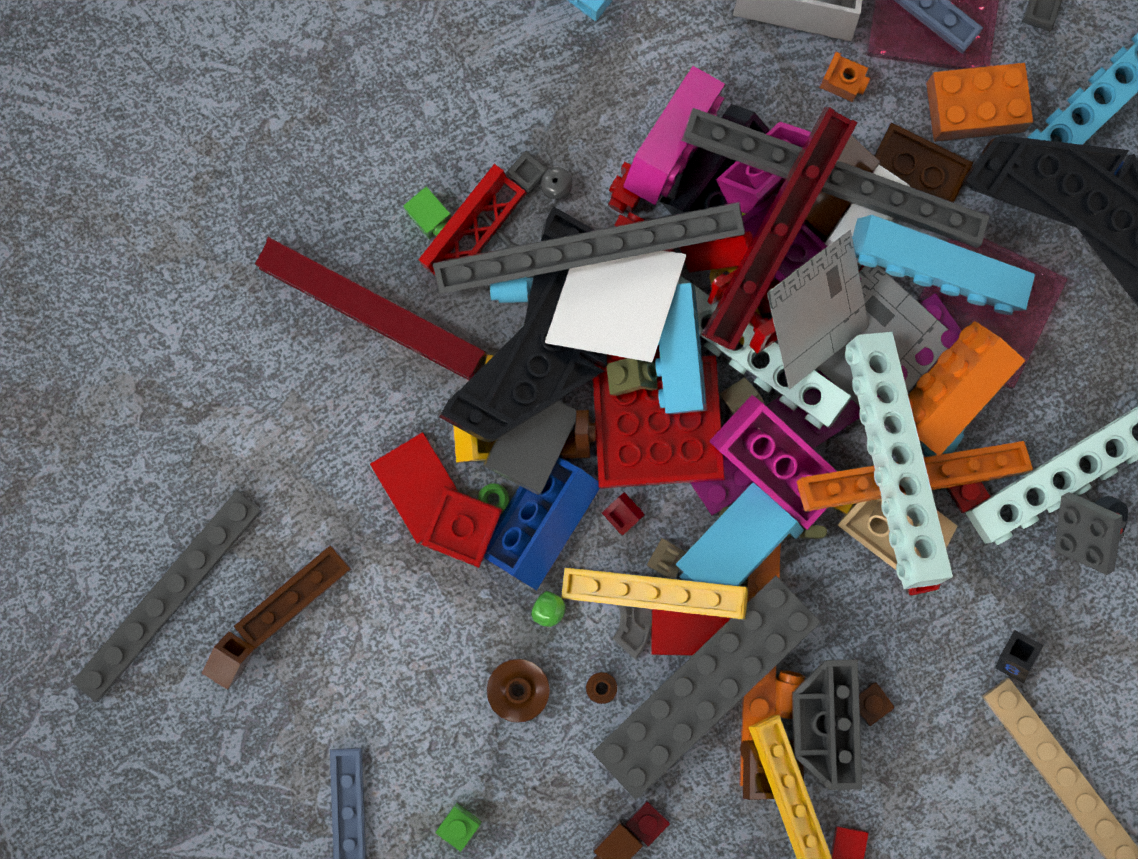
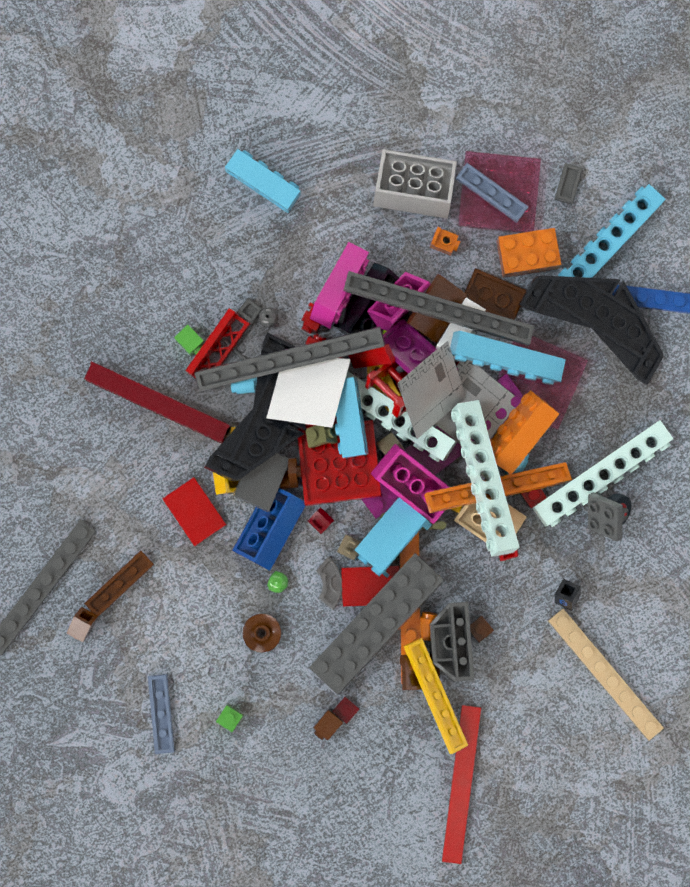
camera: 10 degrees left, 0 degrees up
red tile [421,486,503,568] -> none
bright green plate [478,483,509,512] -> none
yellow tile [561,568,748,620] -> none
reddish brown plate [586,672,617,704] -> none
dark red tile [701,107,858,350] -> none

